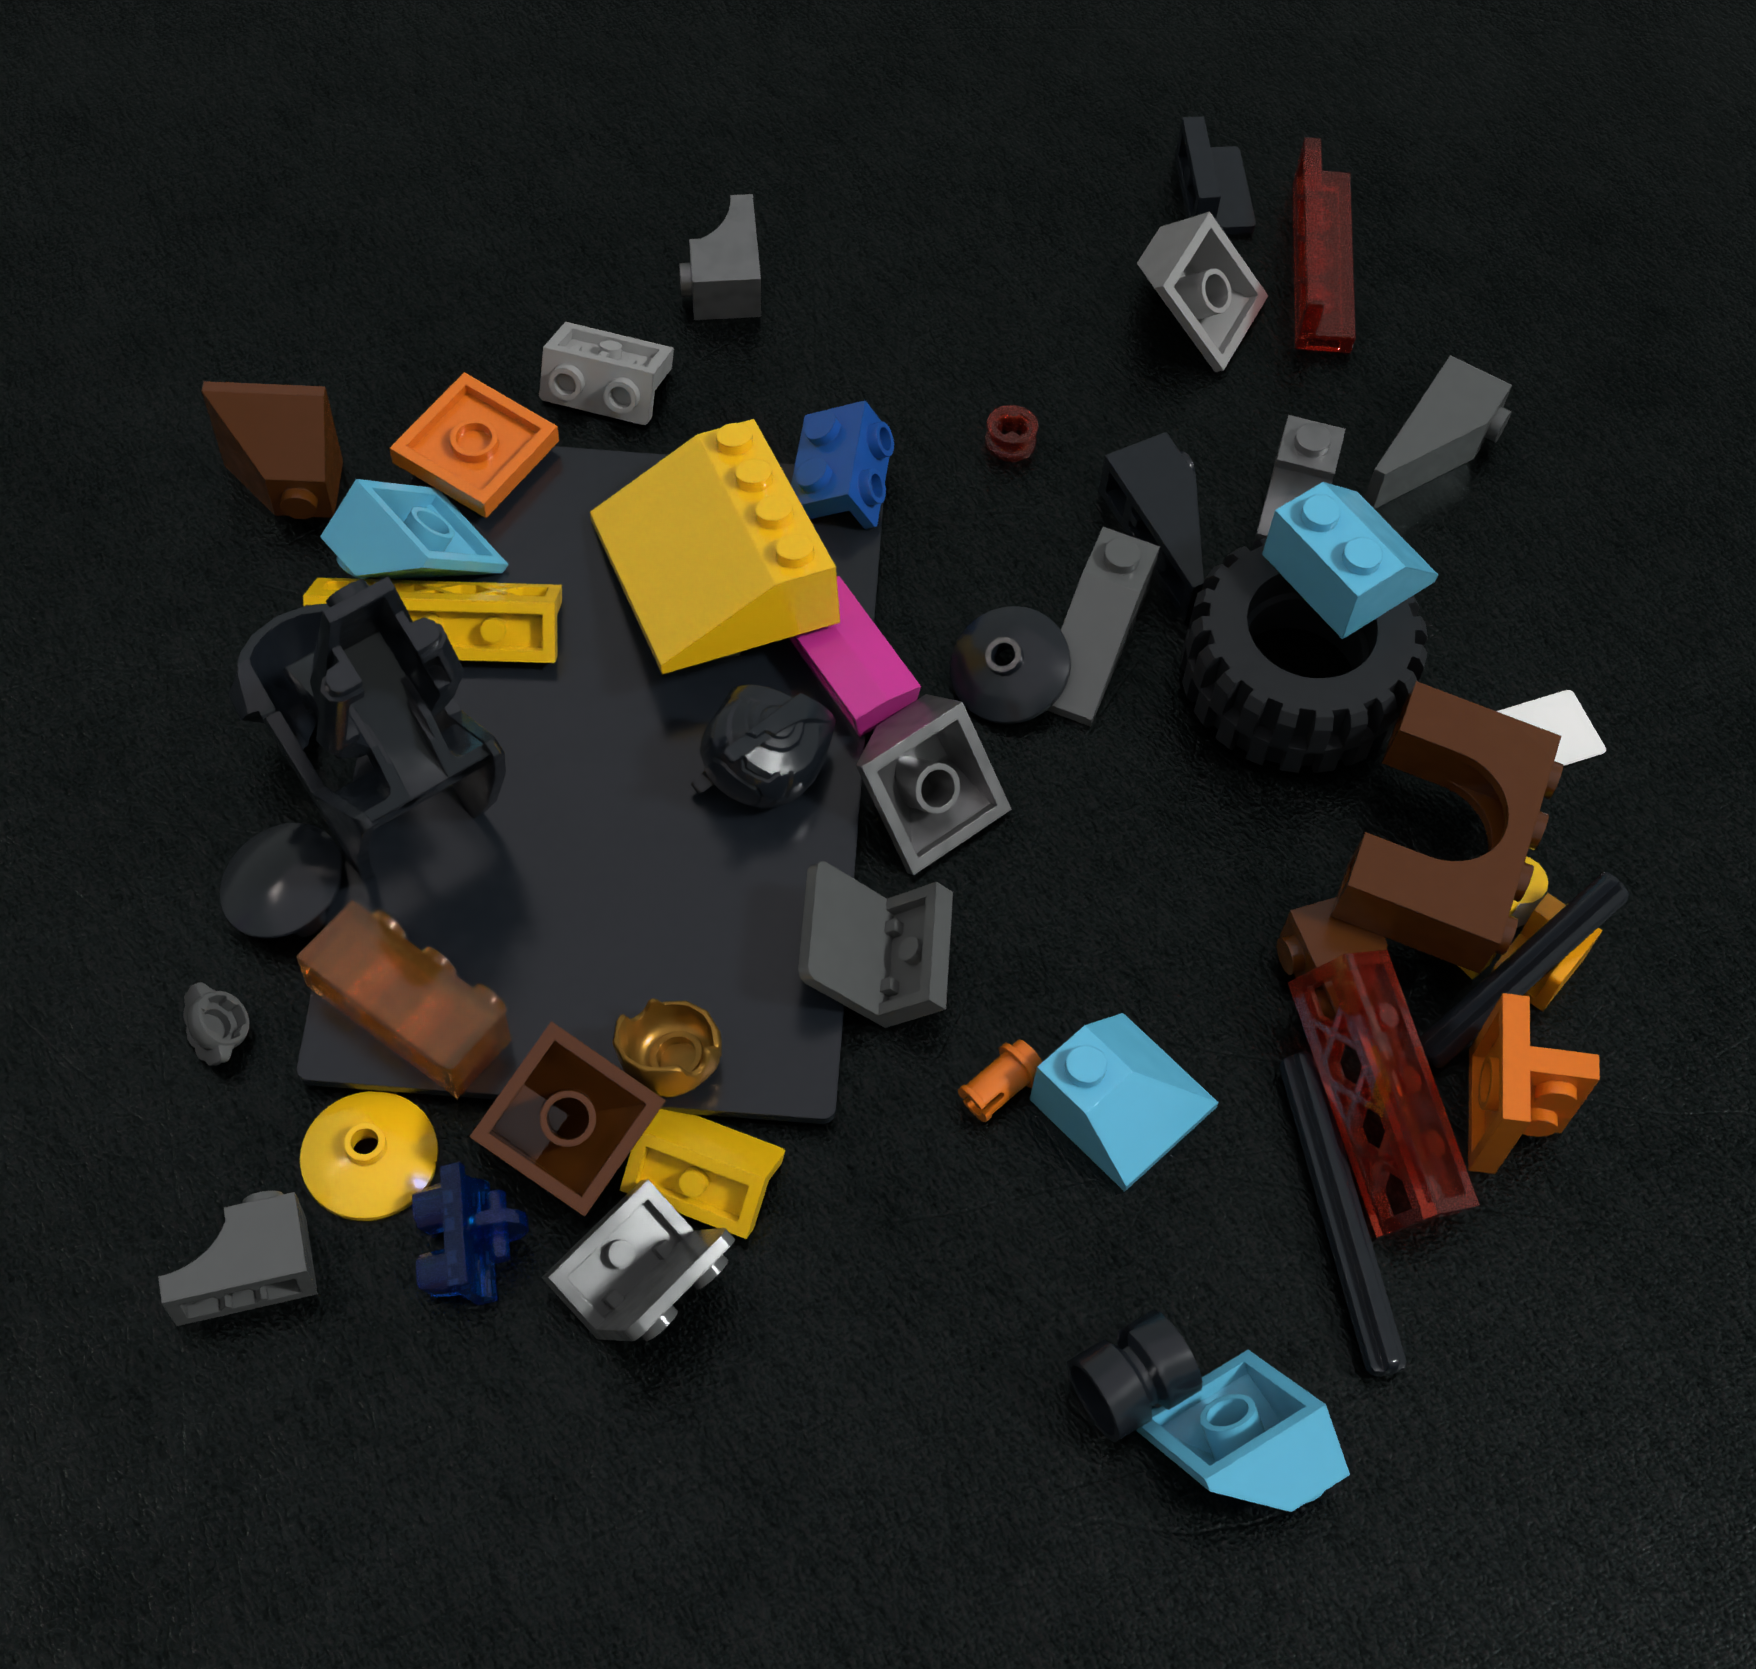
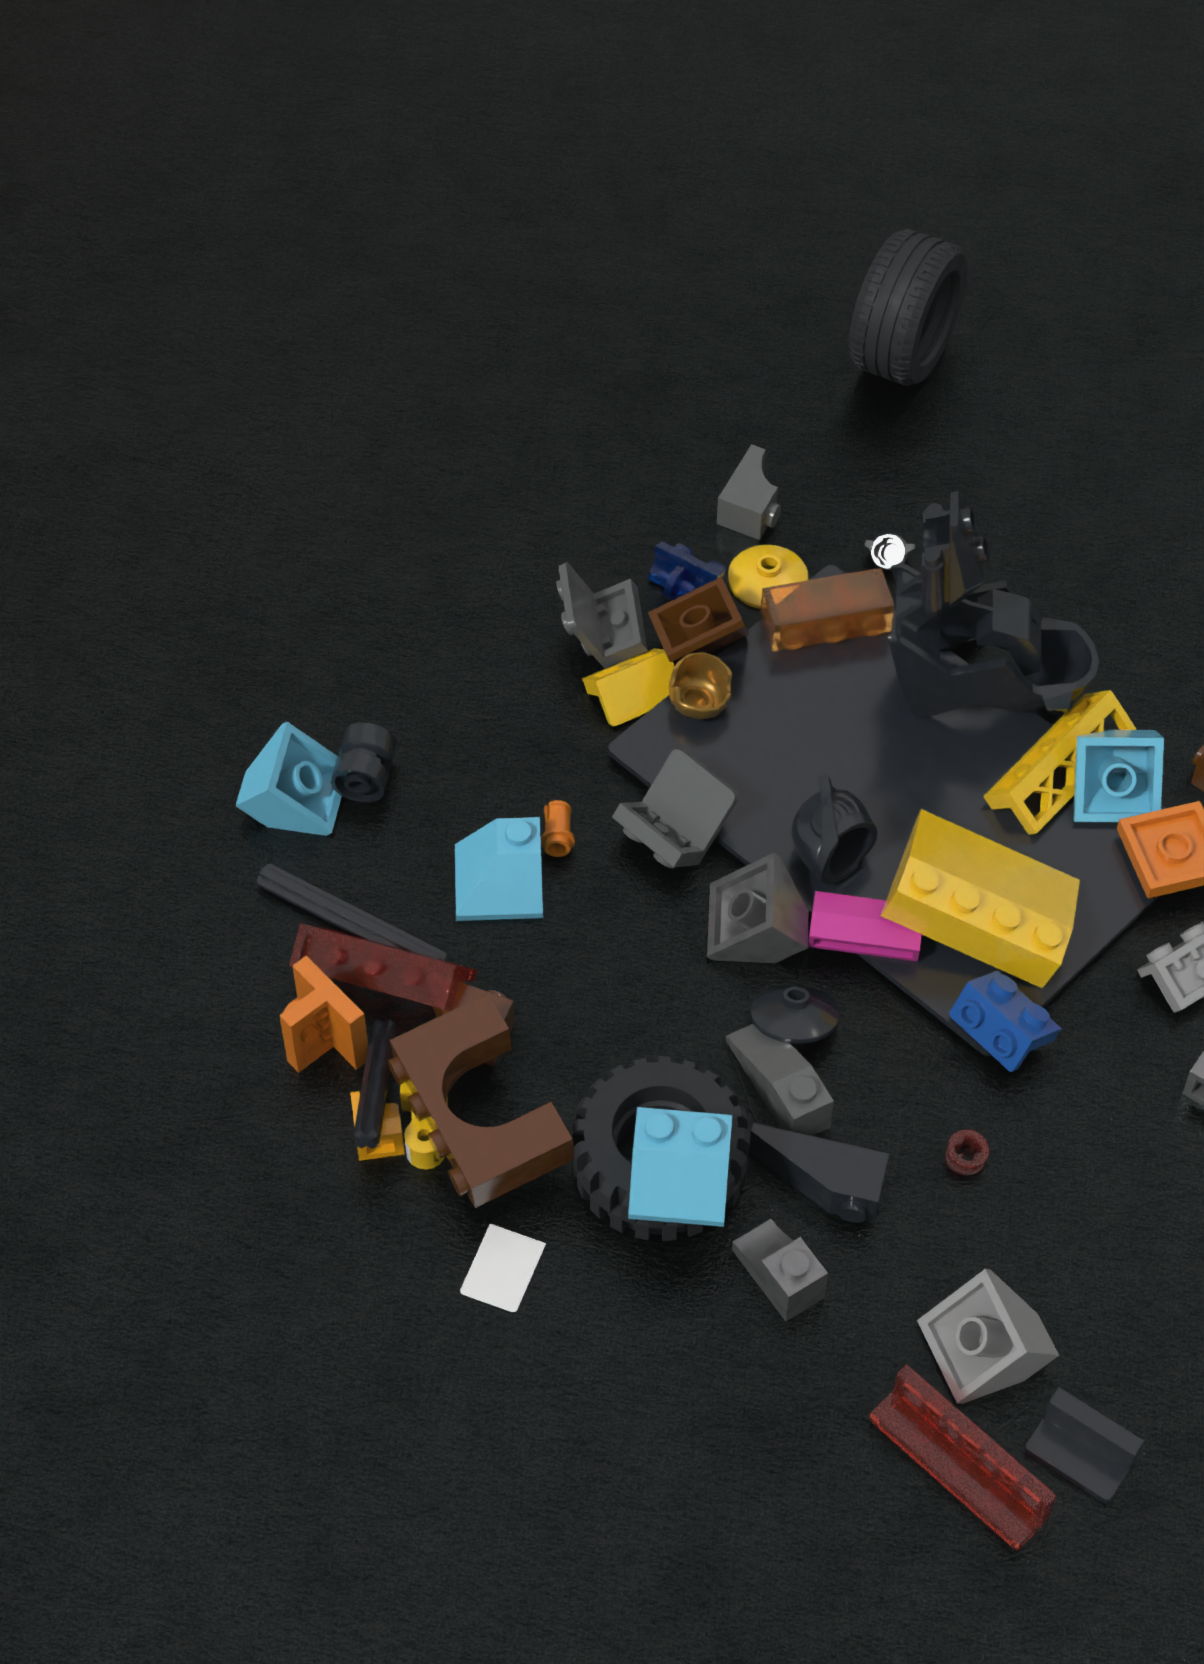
camera: 135 degrees right, 5 degrees down
dark grey slope [1365,355,1512,509] -> none

